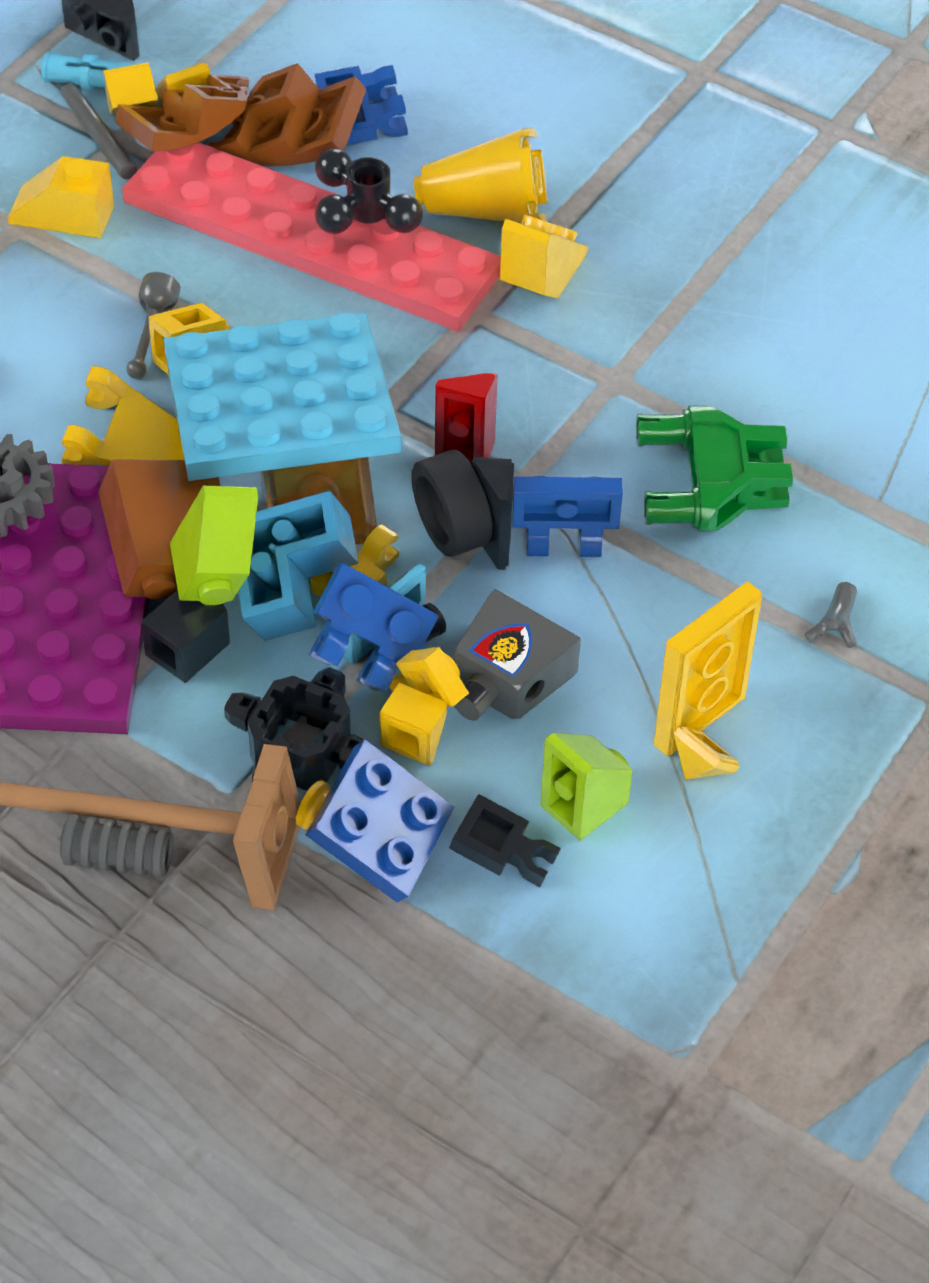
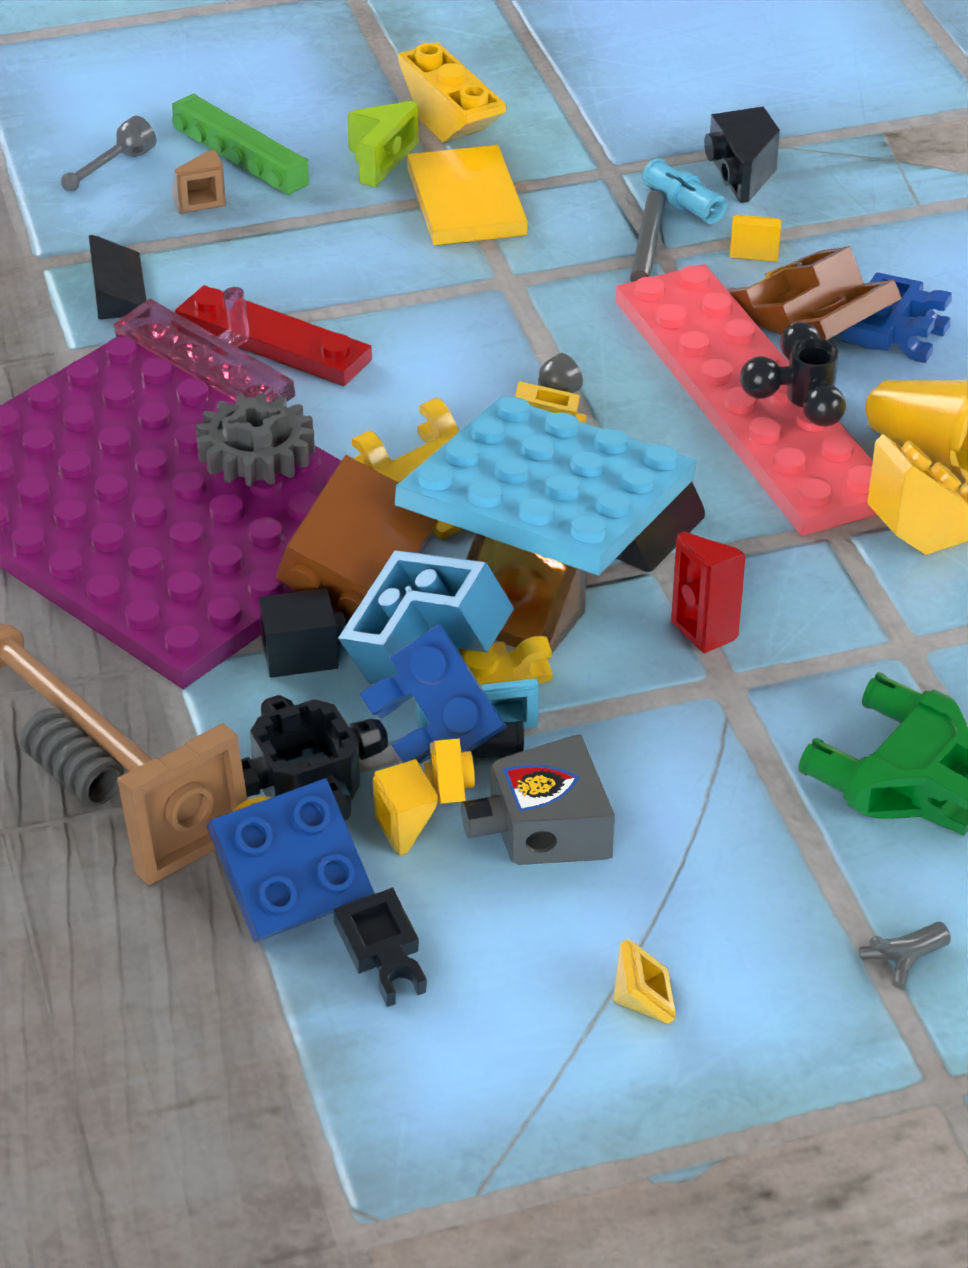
camera: 40 degrees right, 10 degrees down
yellow slope [8,156,114,238] -> none
yellow slope [103,62,158,114] -> none
dark orange slope [115,74,249,151] -> none
lime slope [170,485,258,605] -> none
black tyre [411,450,493,557] -> none
black slope [472,457,514,570] -> none
blue plate [512,476,623,557] -> none
lime slope [540,733,633,841] -> none
yellow tile [653,581,762,757] -> none

